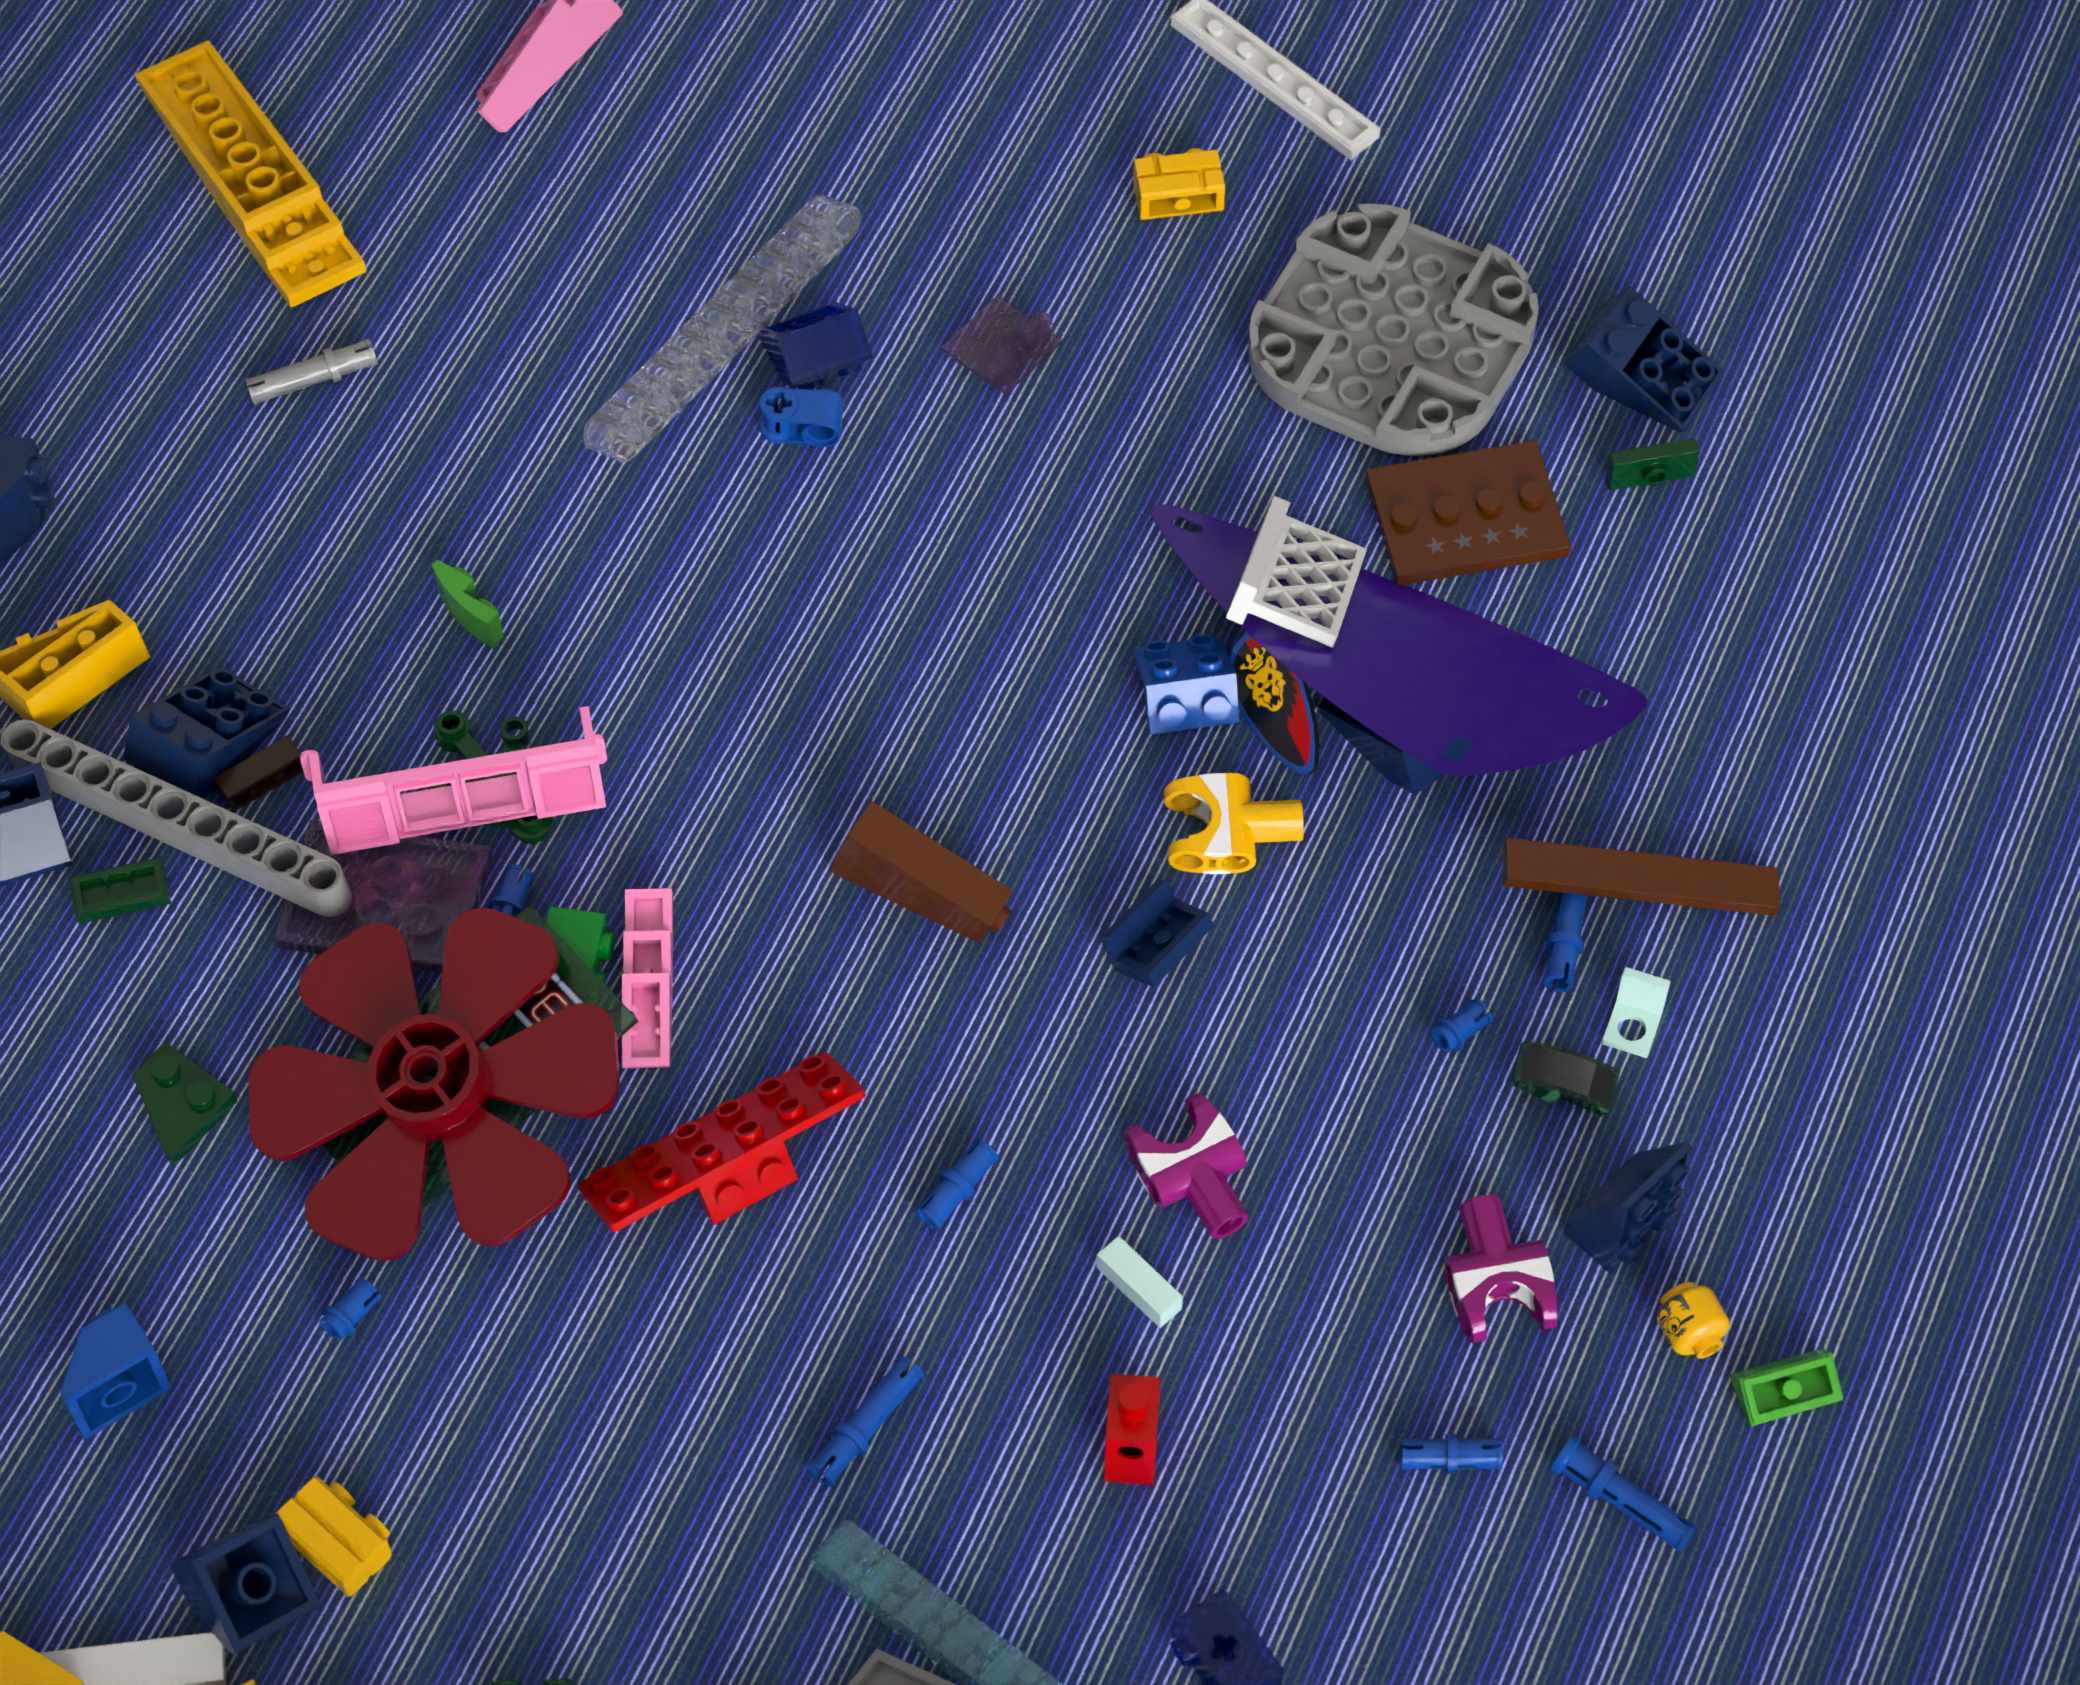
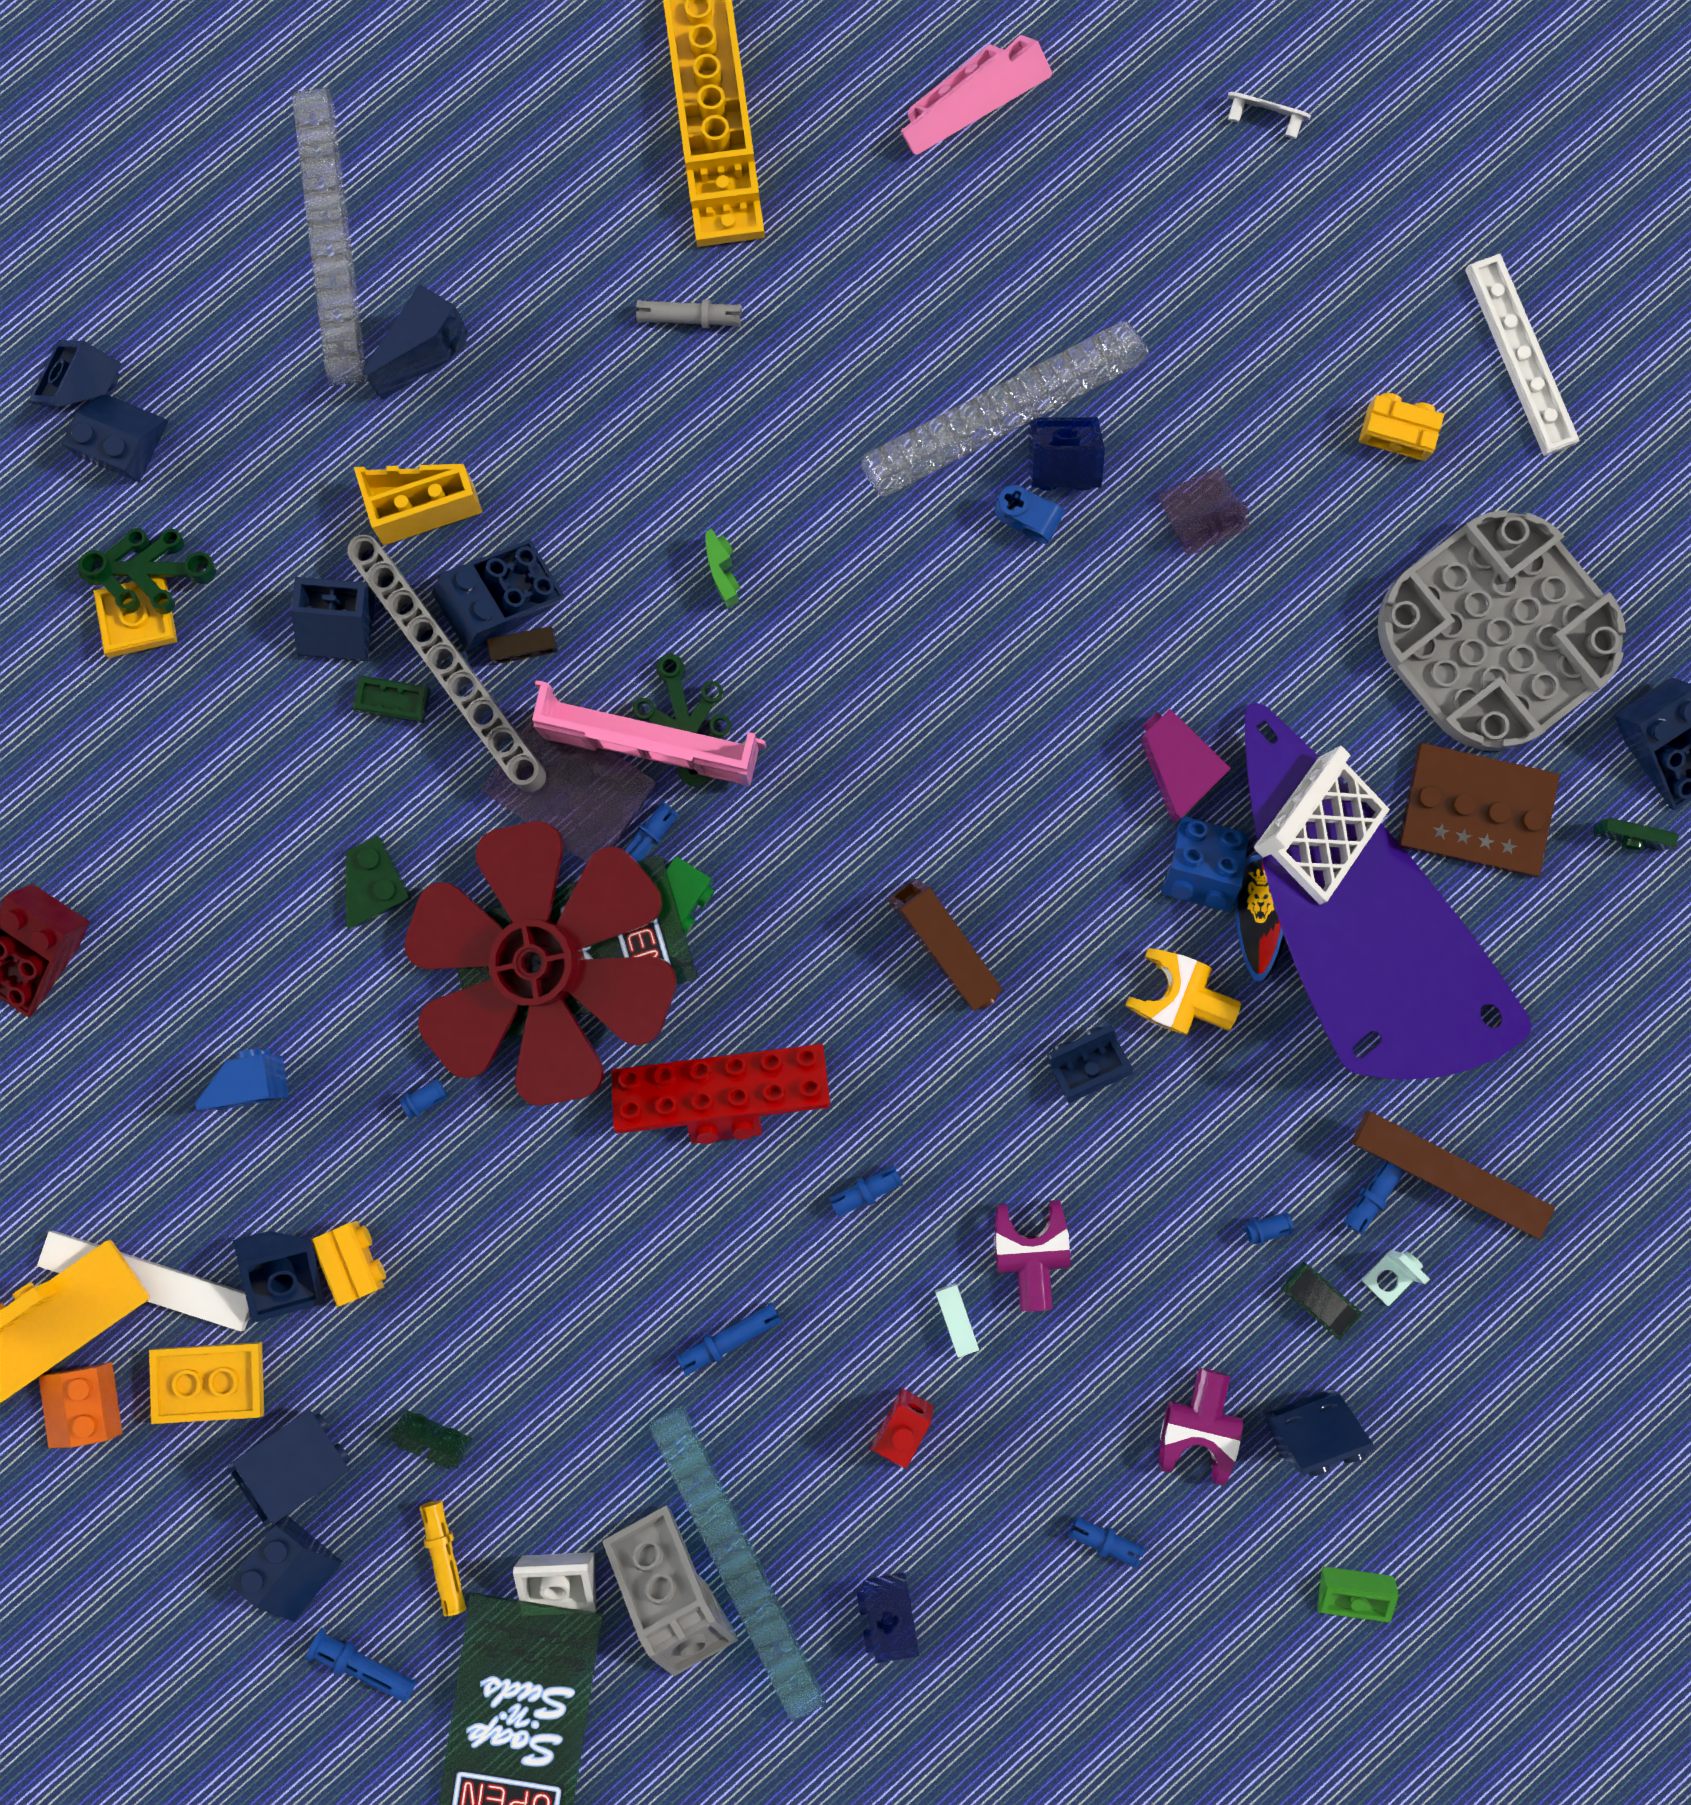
camera: 25 degrees right, 25 degrees up
bright pink slope [622,888,673,1069] -> none
blue pin [1550,1434,1698,1553] -> none
yellow head [1656,1282,1730,1359] -> none
none -> magenta slope [1140,709,1231,823]

